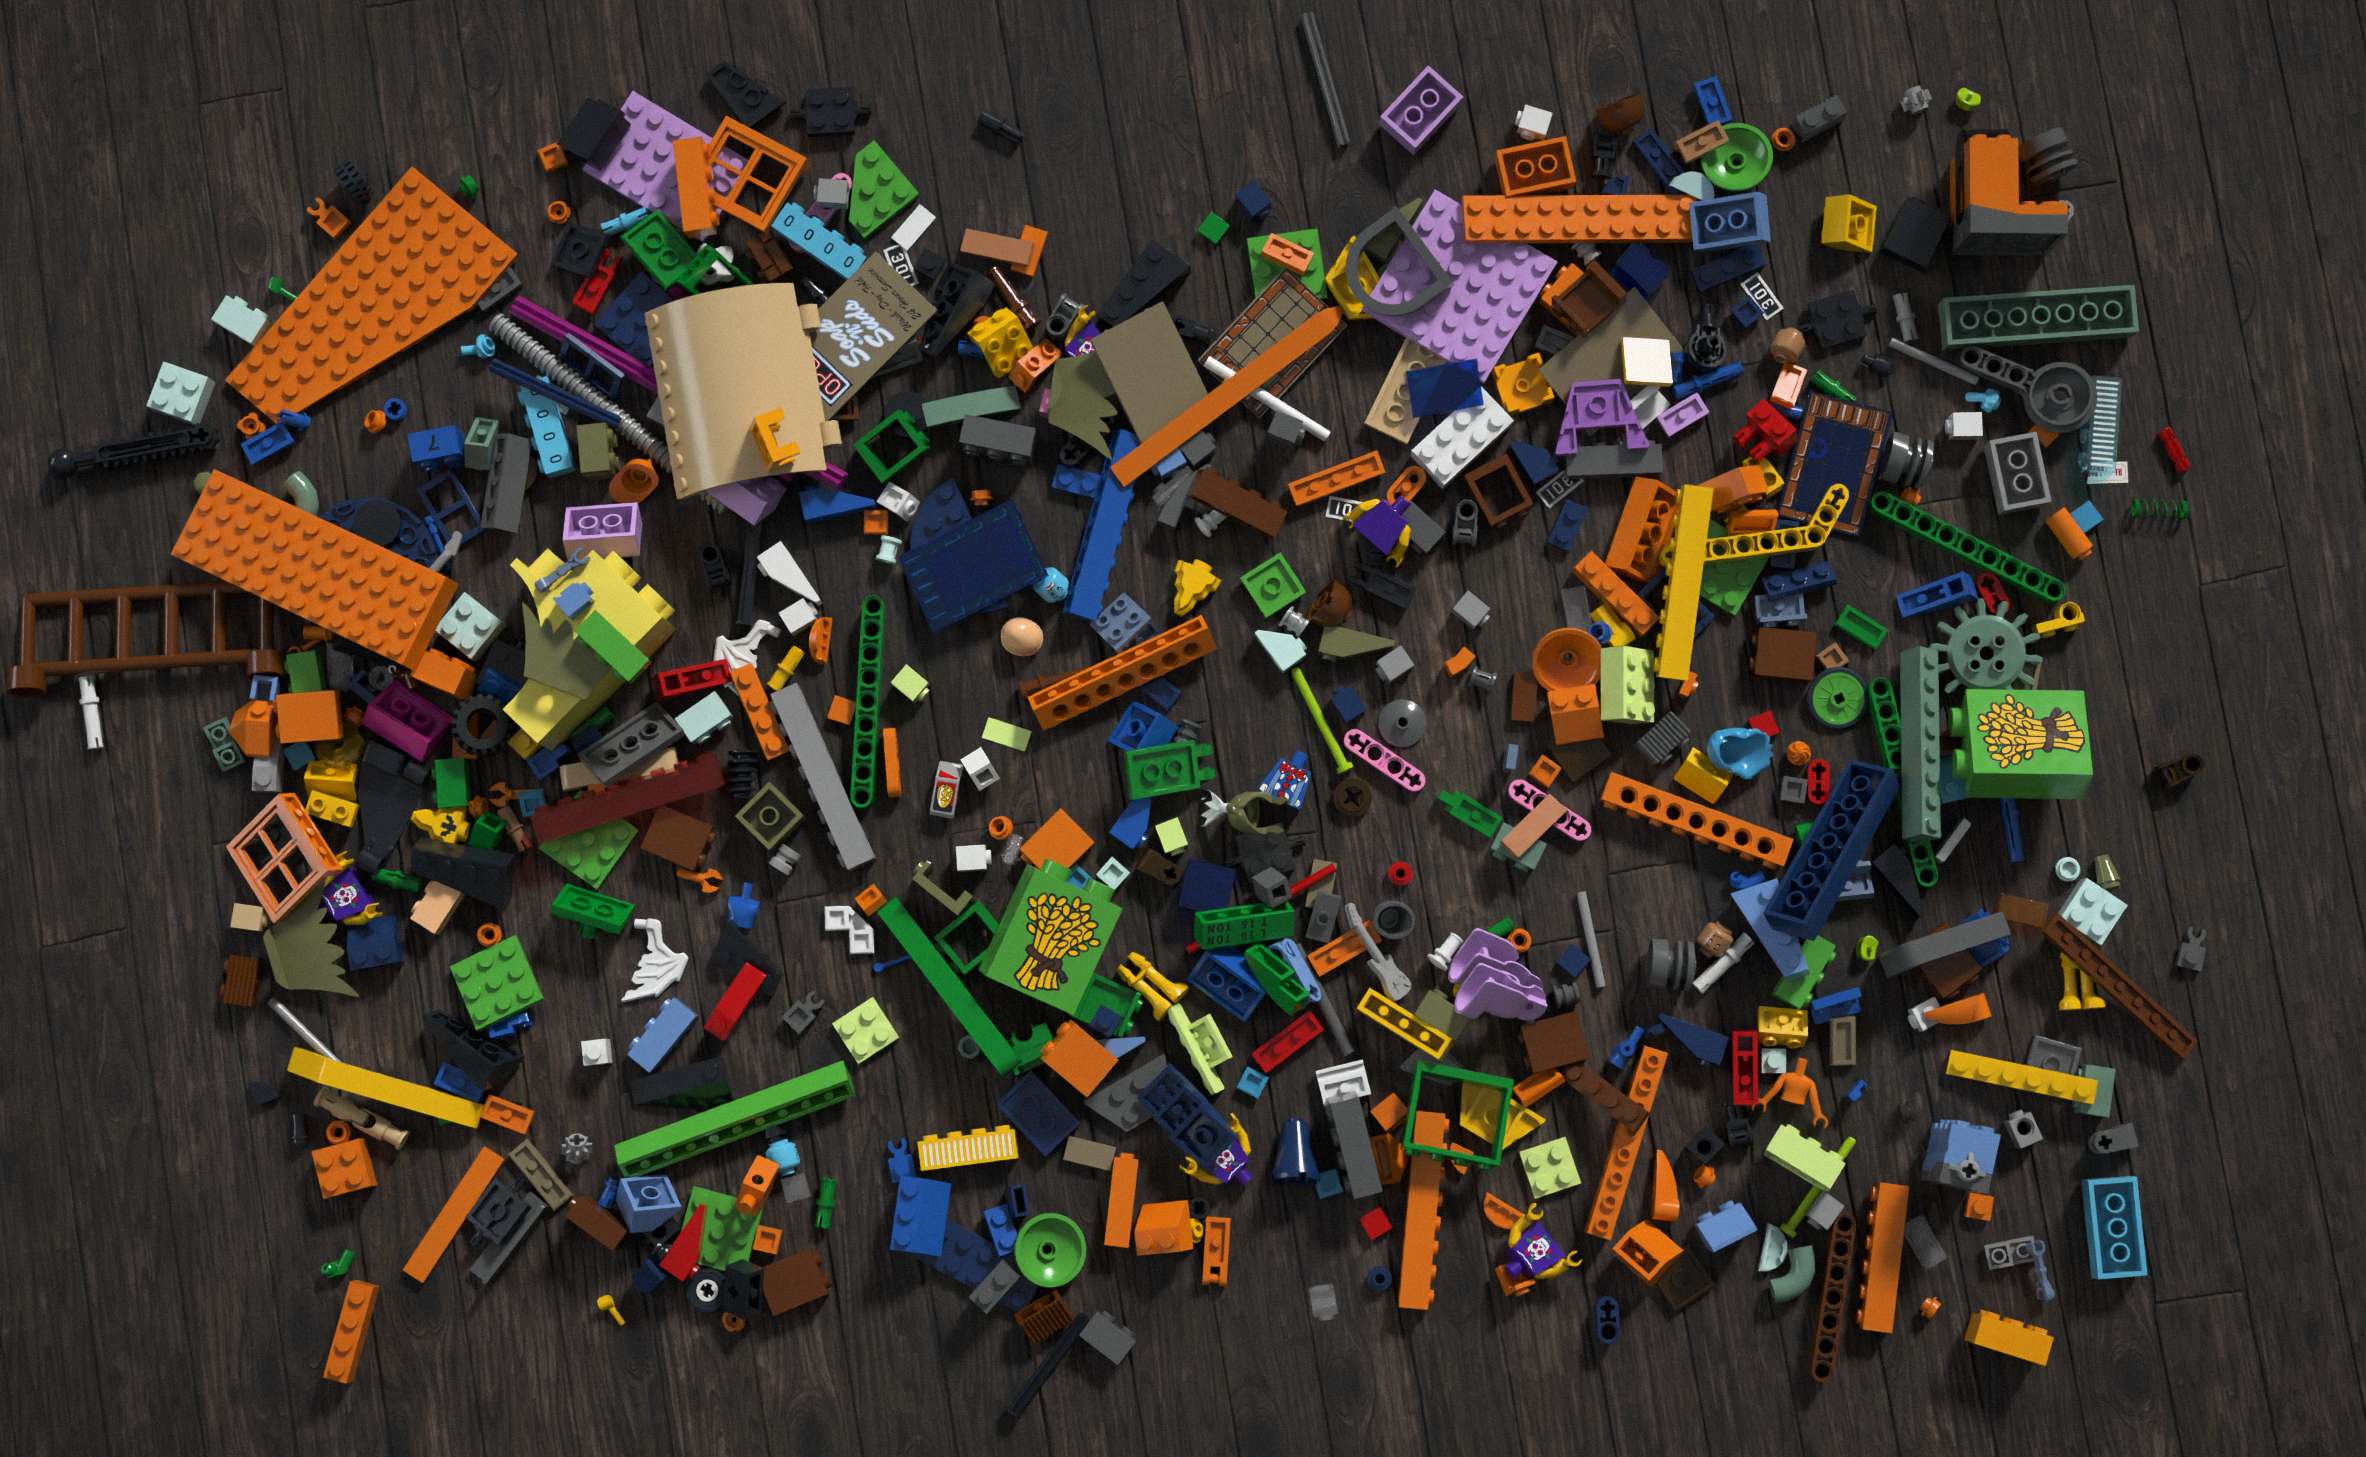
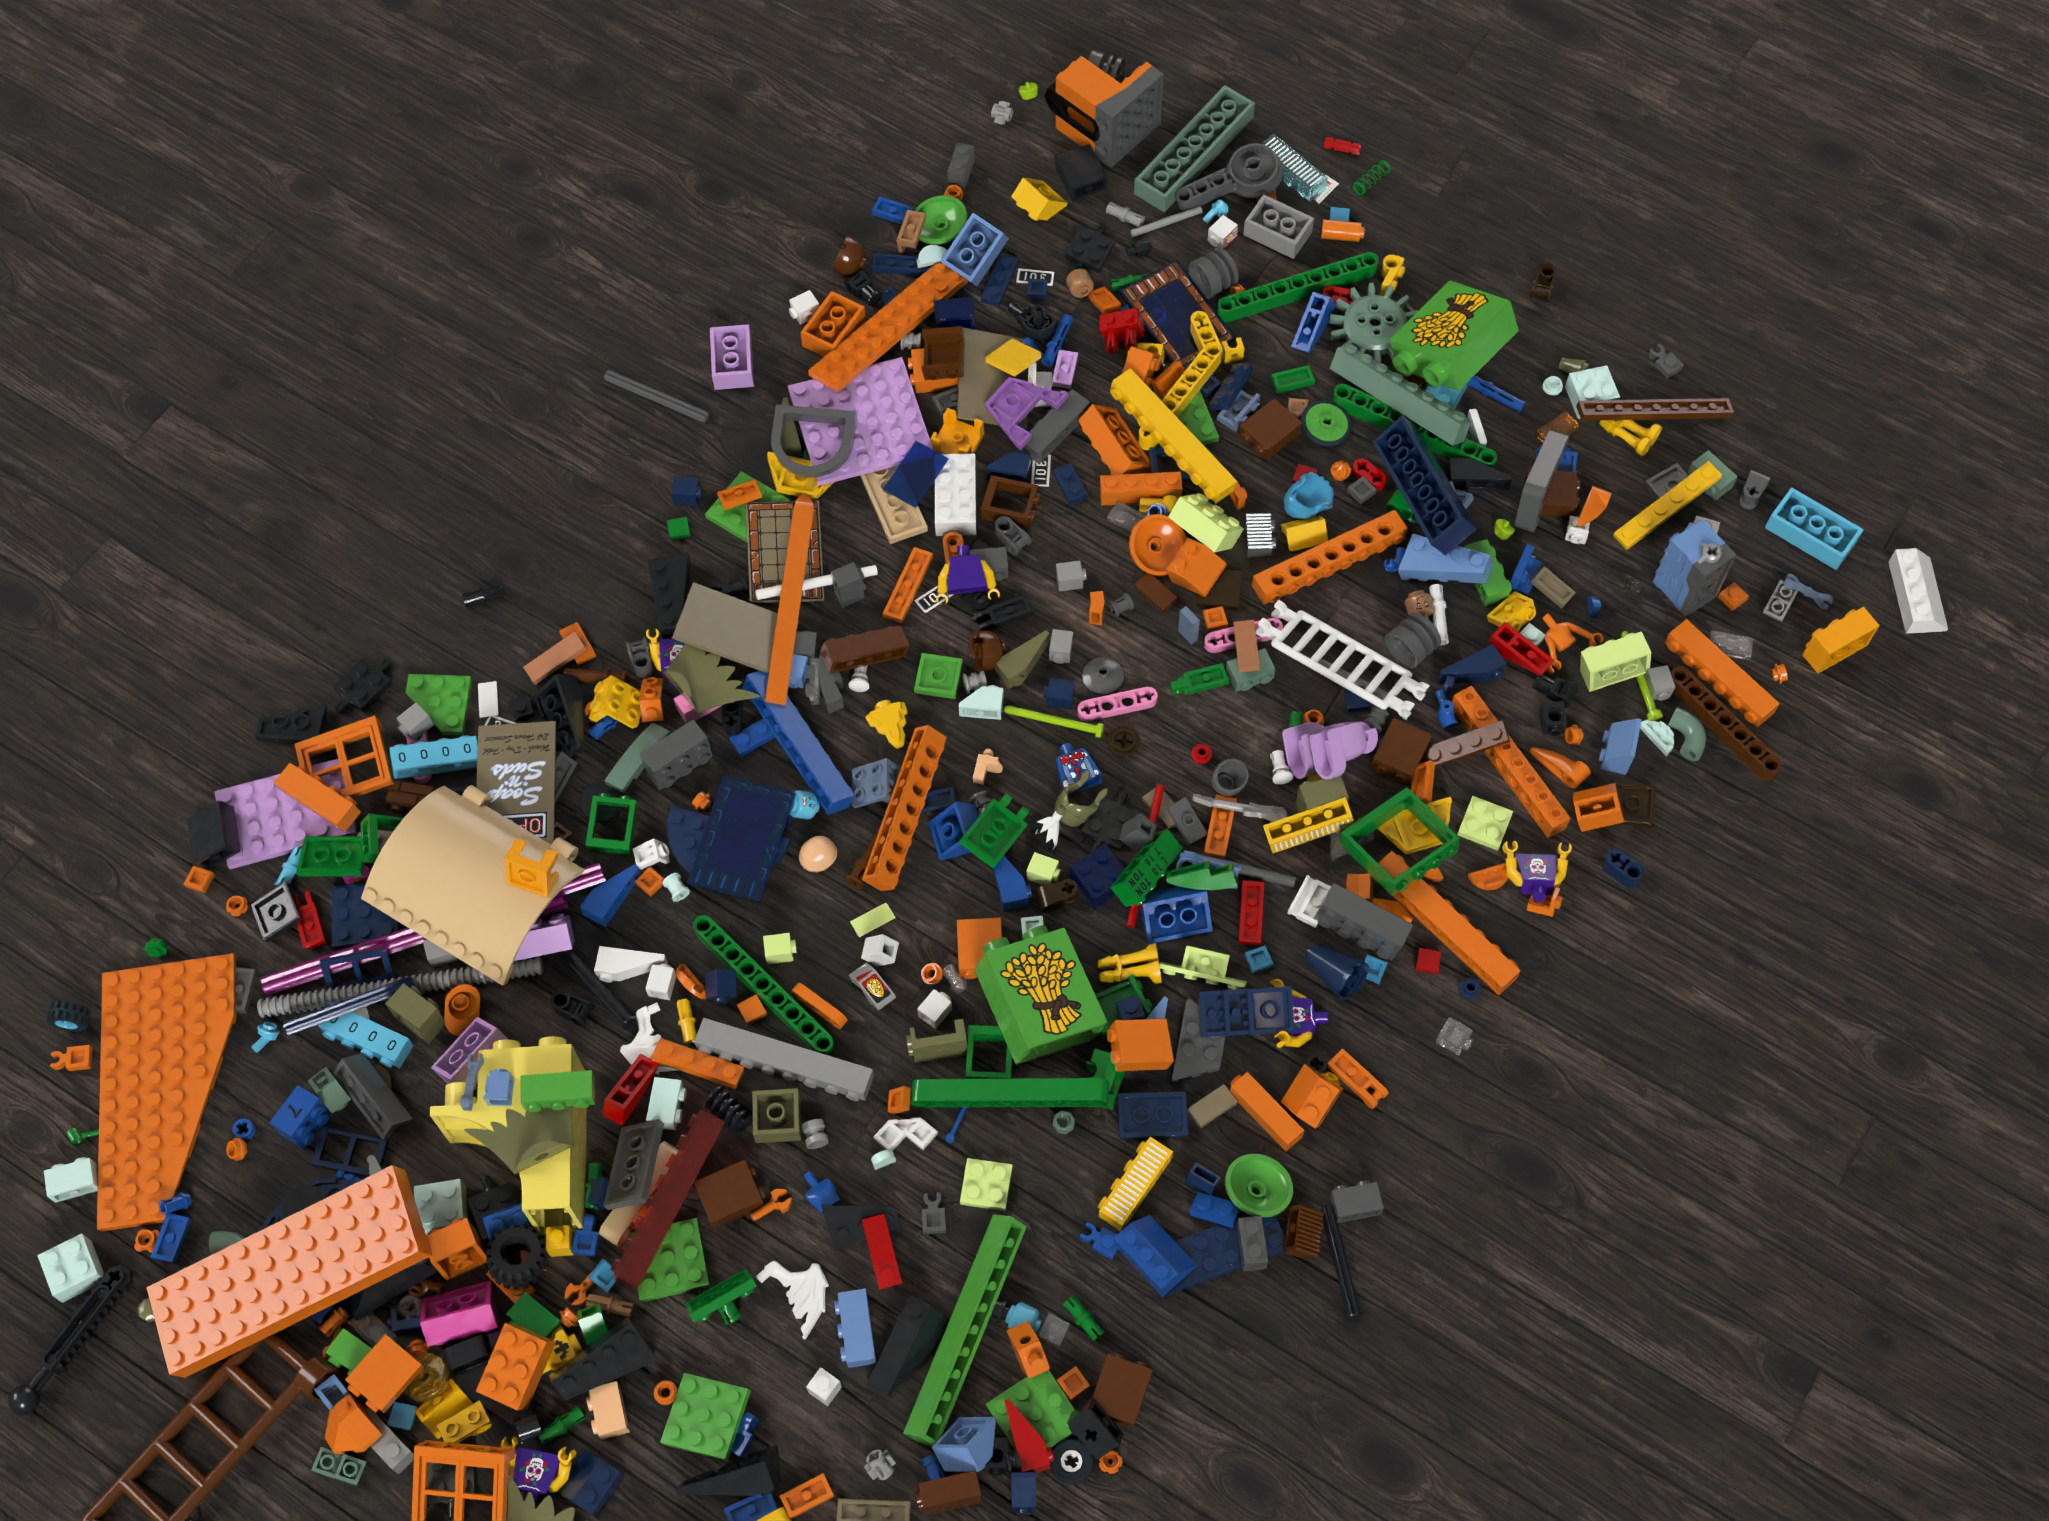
camera: 50 degrees left, 20 degrees down
none -> orange brick [476,1323,556,1411]
none -> dark blue brick [706,969,737,1004]
none -> light aqua tile [871,1149,896,1170]
none -> light nougat piece [973,749,1003,785]
none -> yellow piece [1221,337,1244,364]
none -> white bar [1256,600,1430,720]
none -> white slope [1888,548,1948,634]

